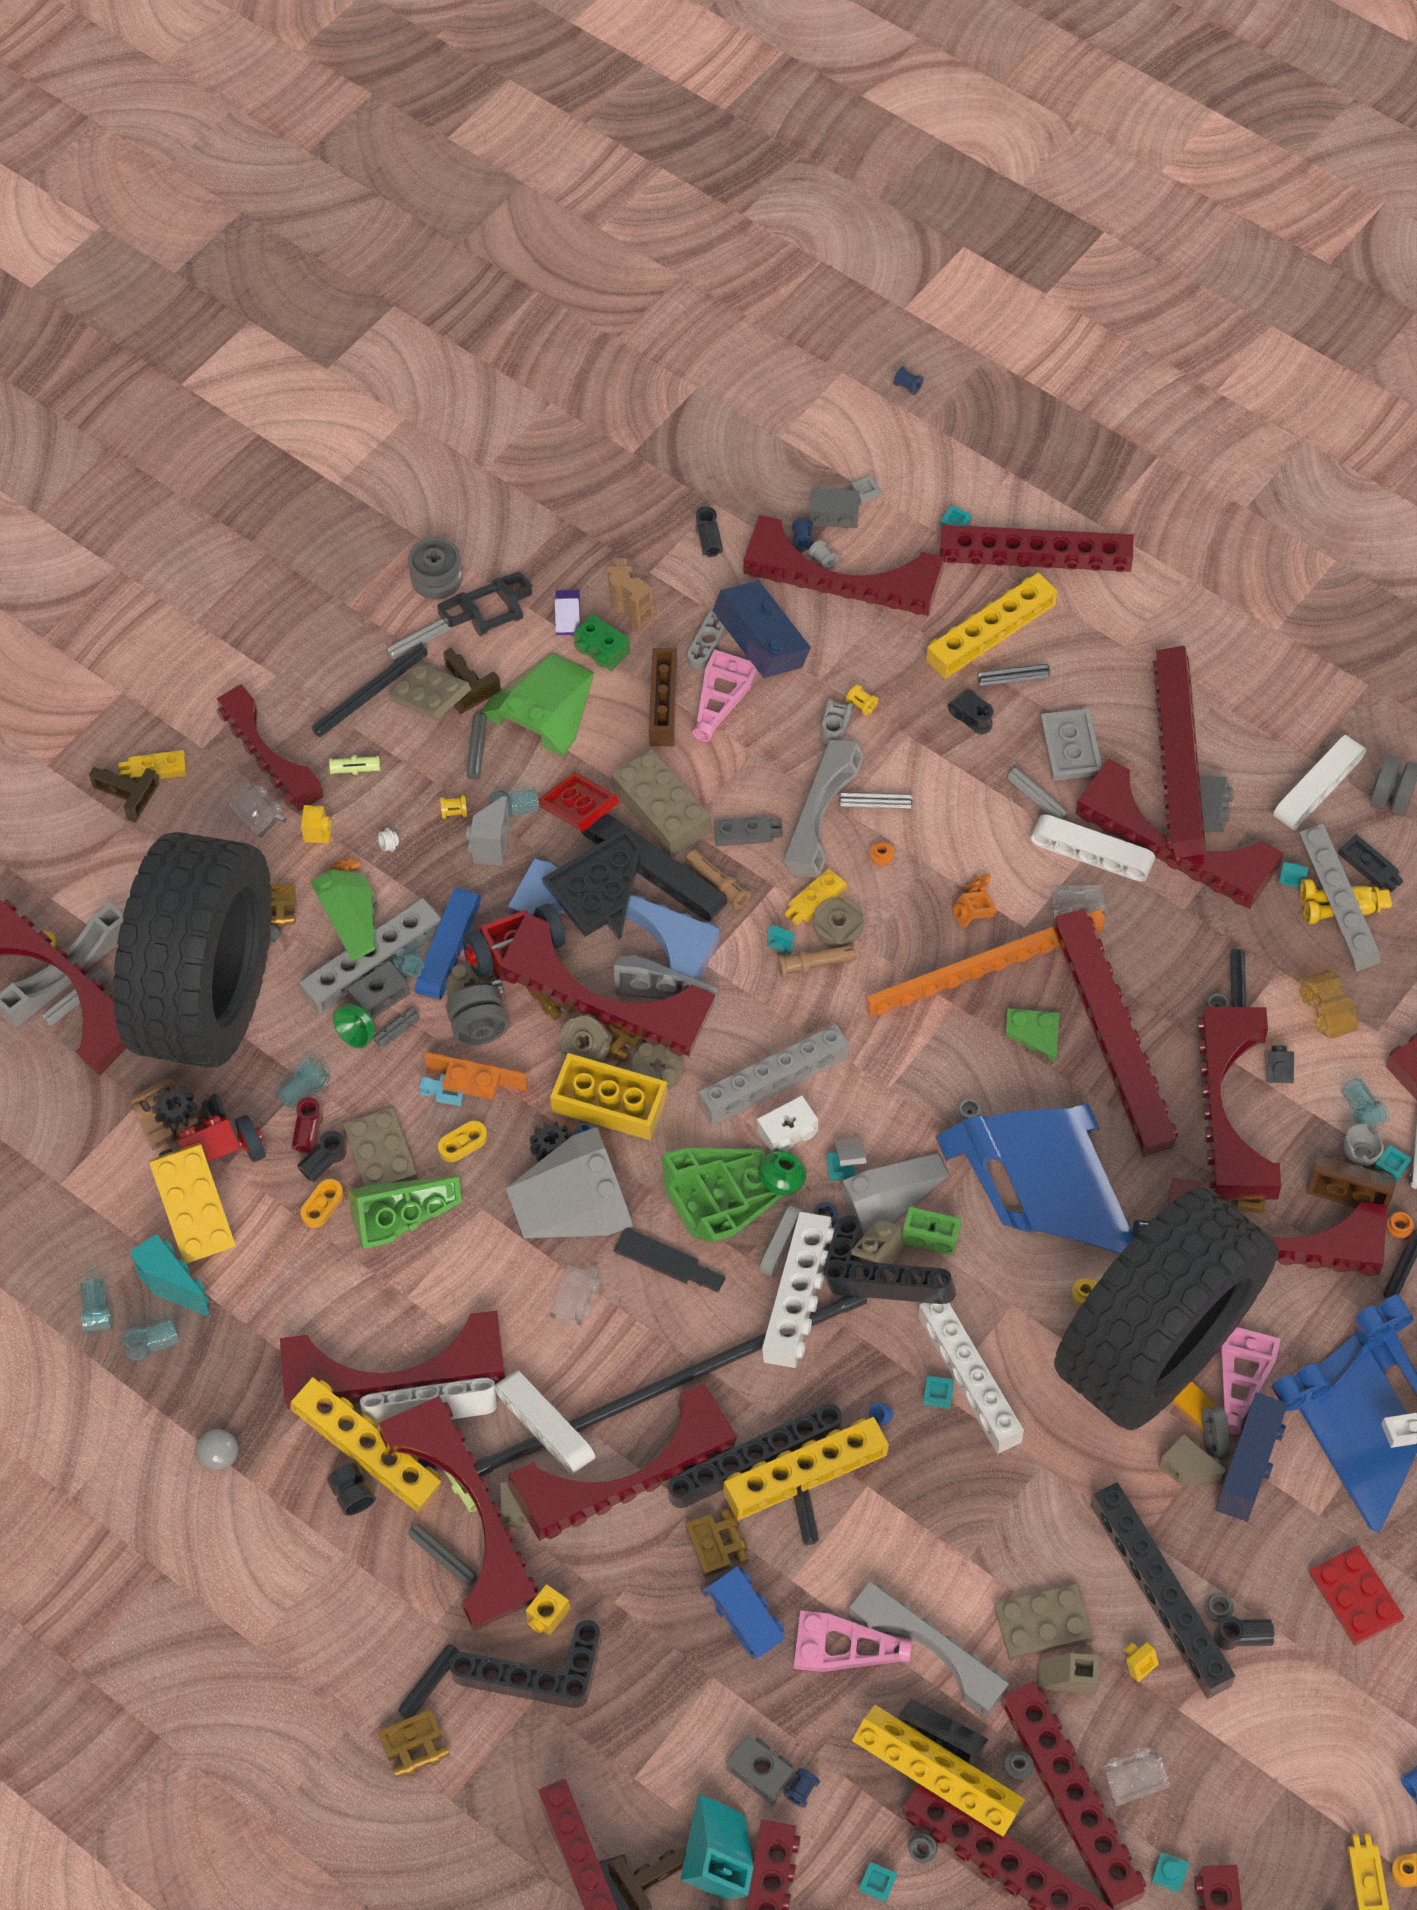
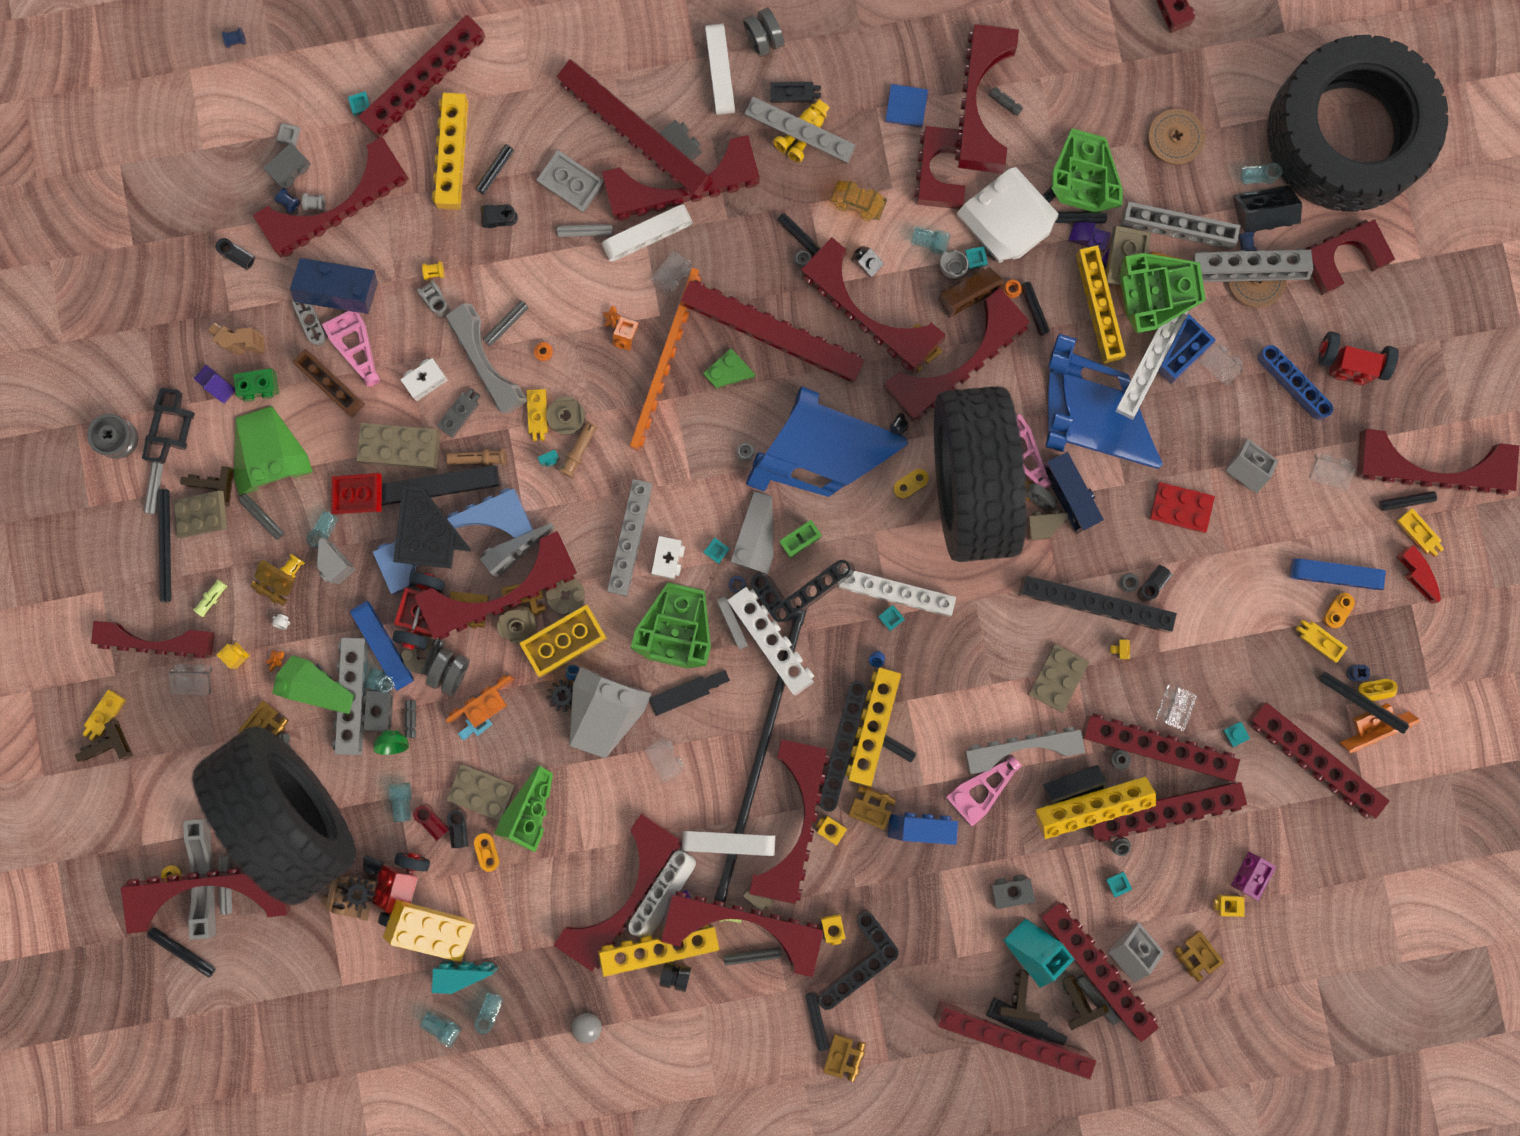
camera: 50 degrees left, 25 degrees up
yellow plate [438,1121,488,1162] -> none
green piece [758,1151,807,1195] -> none
dark blue bush [783,1768,820,1808] -> none
light grey slope [833,1136,867,1166] -> none
dark tan slope [851,1219,904,1264] -> none
dark tan slope [1038,1653,1100,1694] -> none
teal plate [1279,862,1309,888] -> none
none -> pearl gold plate [250,560,296,606]
none -> white brick [400,358,448,401]
none -> yellow brick [816,816,847,846]

